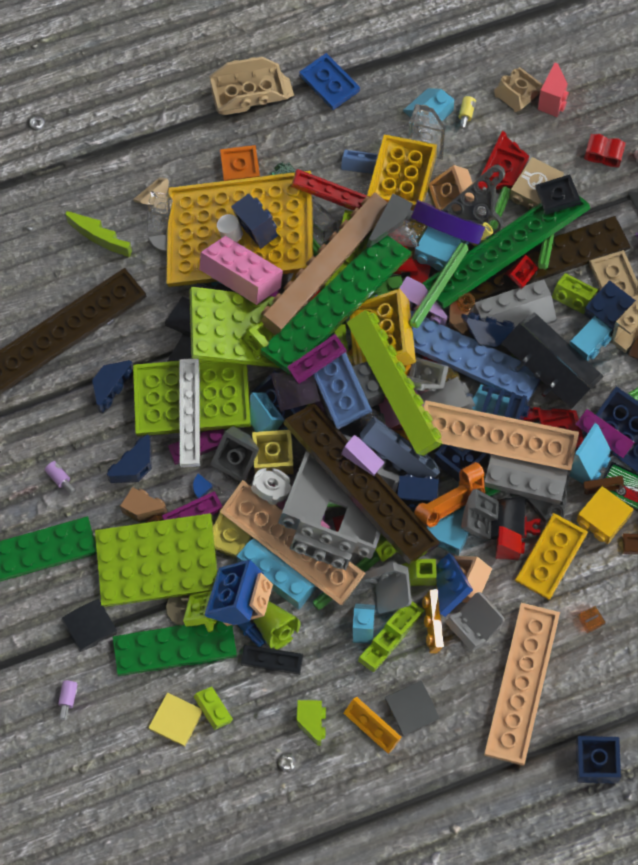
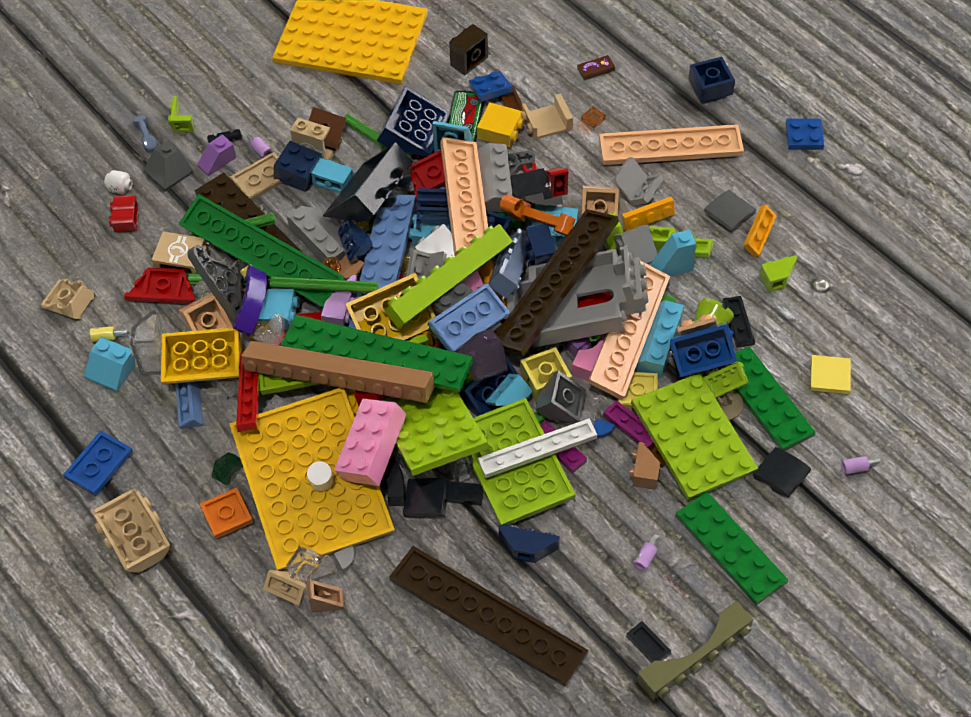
camera: 110 degrees left, 10 degrees down
lime slope [65,211,132,258] -> none
dark blue slope [107,434,152,483] -> none
lime plate [194,686,233,730] -> none
dark blue brick [231,193,278,249] -> none
lime bracket [243,321,269,356] -> none
white plate [251,468,292,505] -> none
magenta plate [288,334,347,384] -> none
lavender slope [341,435,384,476] -> none
dark grey slope [366,193,413,248] -> none
blue wing [436,553,473,617] -> none
red slope [505,255,538,289] -> none
yellow tile [515,513,588,601] -> none
black tile [535,174,581,215] -> none
coral slope [538,63,569,117] -> none
lime bracket [552,273,598,314] -> none
magenta plate [575,409,635,458] -> none
reddish brown tile [583,476,624,495] -> none
none -> medium nougat slope [307,579,344,613]
none -> tan panel [522,93,573,140]
none -> blue plate [785,118,824,150]

